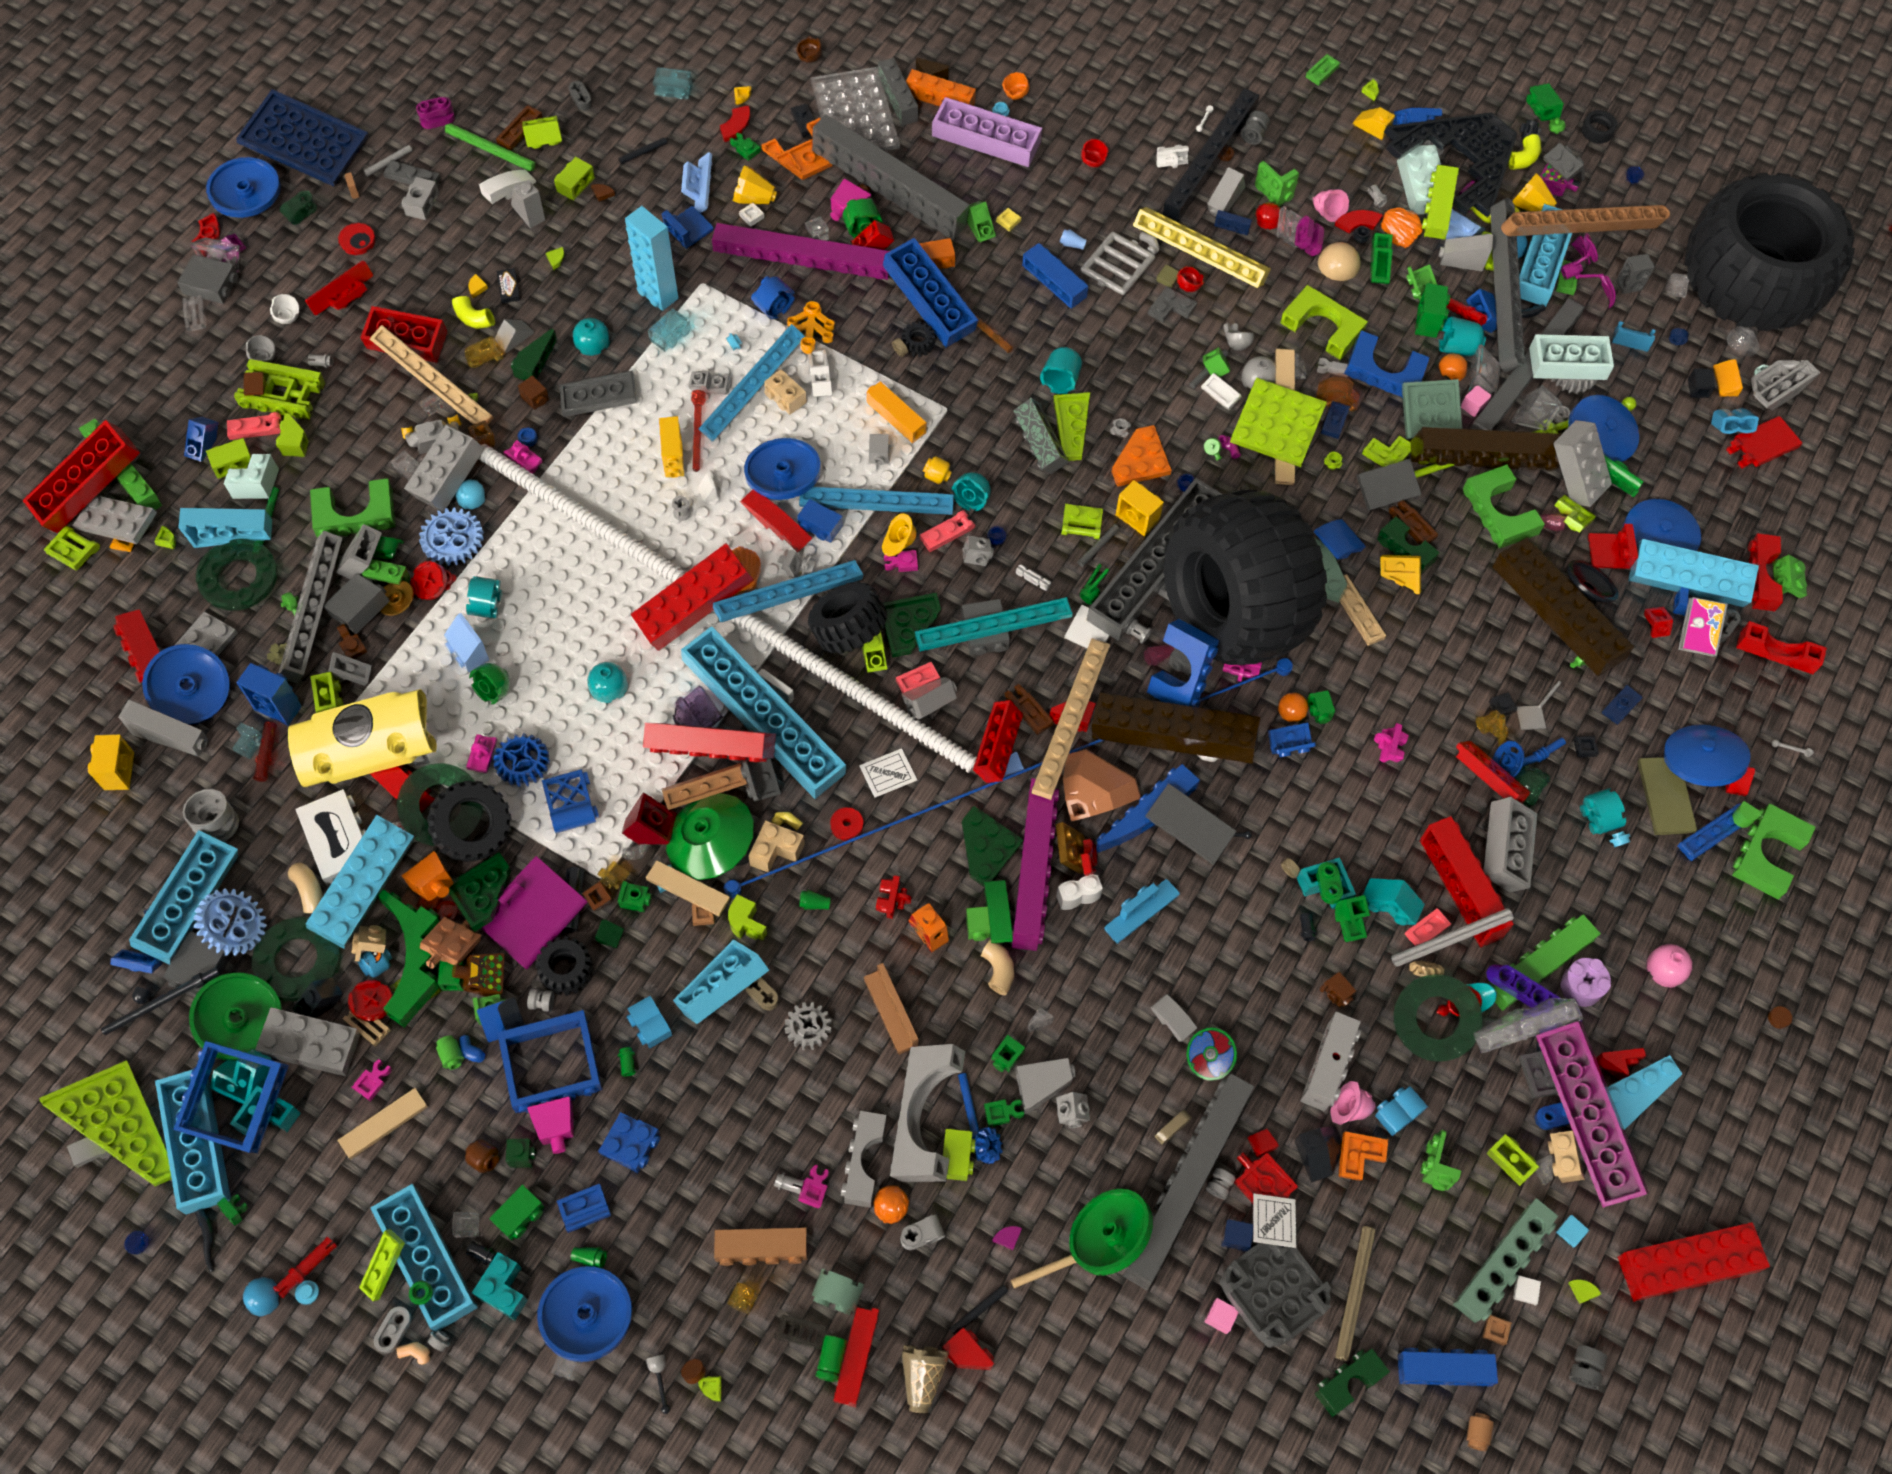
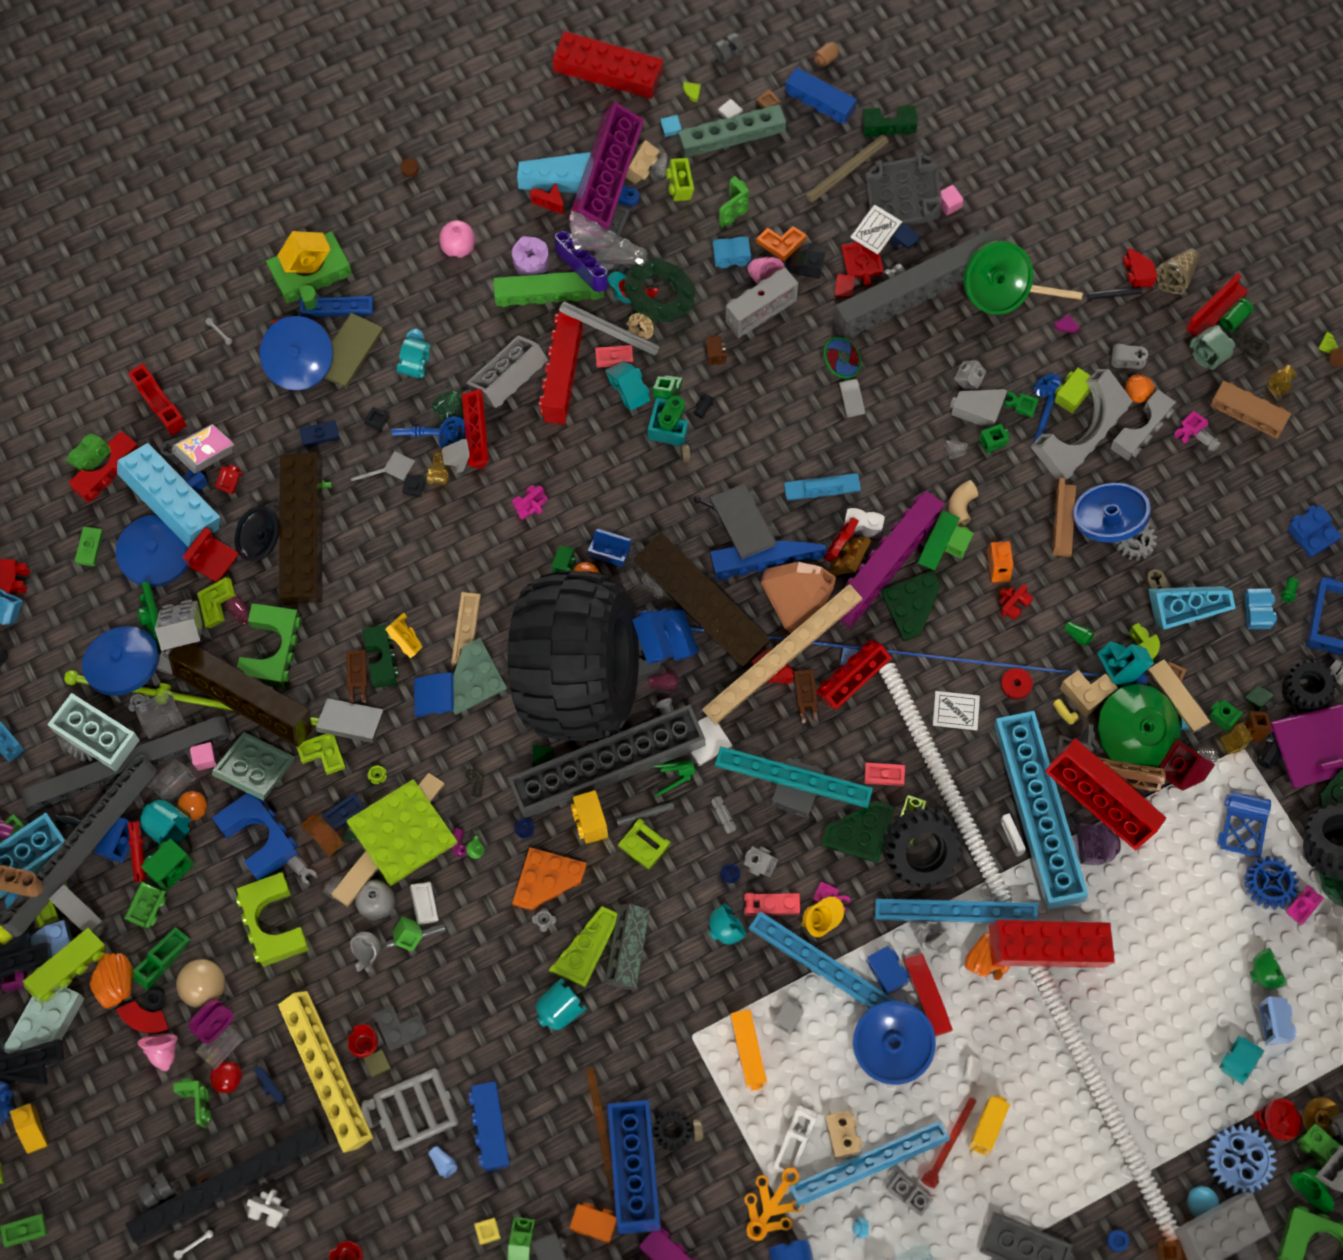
camera: 145 degrees left, 5 degrees up
dark pink hips [504,440,542,474] -> none
teal cylinder [587,661,628,703] -> none
light grey bush [672,496,691,521] -> none
light grey slope [902,677,957,719] -> none
yellow head [923,456,952,484] -> none
dark tan beam [1155,1109,1192,1145] -> none
light grey slope [1207,167,1245,216] -> none
light grey pin [1367,185,1387,207] -> none
none -> bright green plate [75,527,104,567]
none -> yellow brick [277,231,331,273]
none -> light grey slope [442,439,470,473]
none -> blue dish [1073,483,1151,542]
none -> teal brick [1097,641,1154,686]

